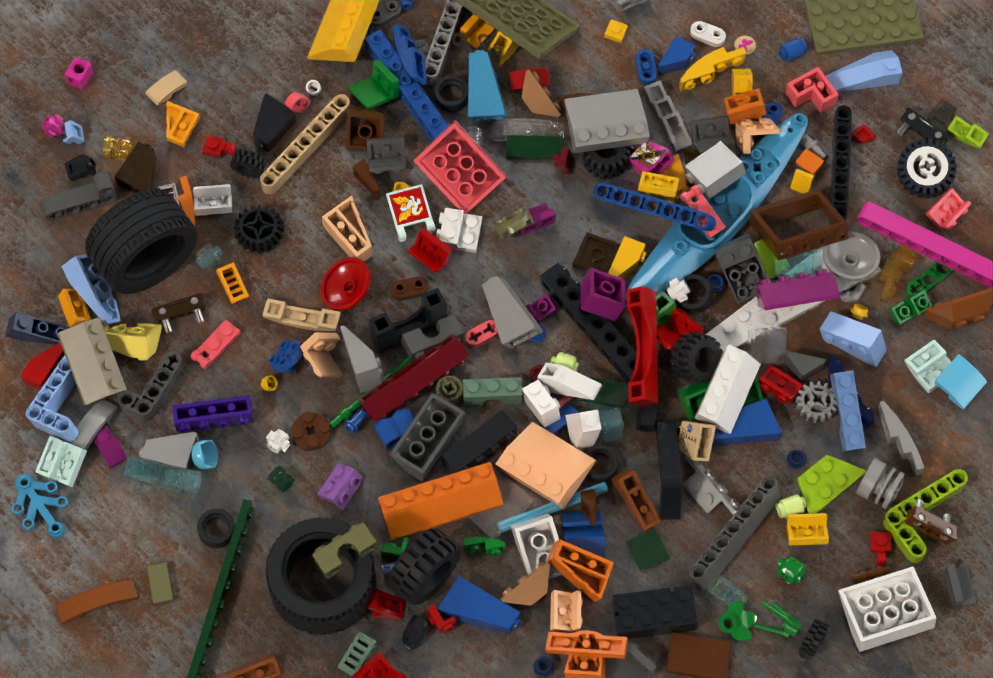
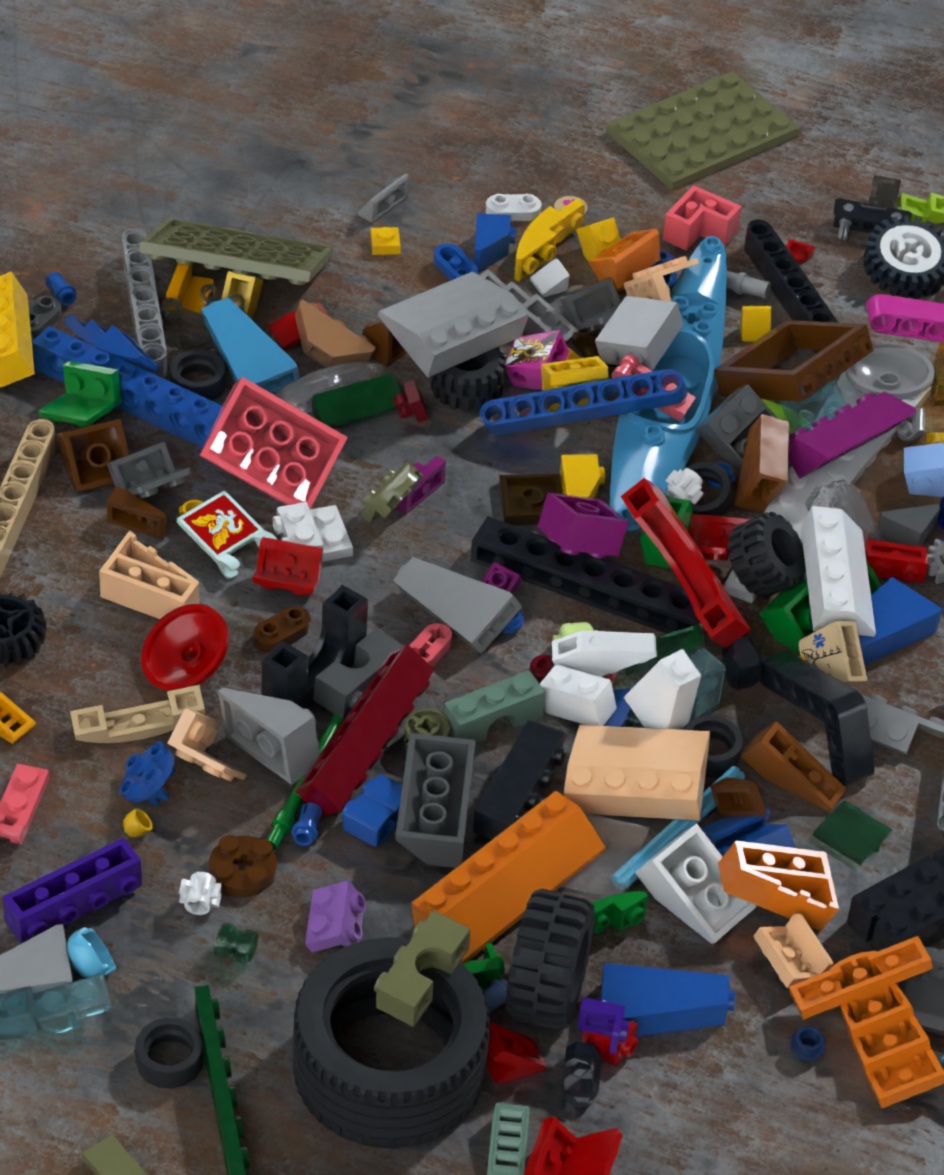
camera: 30 degrees left, 20 degrees down
medium nougat slope [501,562,550,606] -> none
blue brick [779,38,807,62] -> none
orange panel [796,149,824,180] -> none
light blue wedge [826,50,902,93] -> none
none -> white slope [530,259,569,297]
none -> dark purple bracket [578,997,630,1054]
none -> dark orange slope [735,414,789,513]

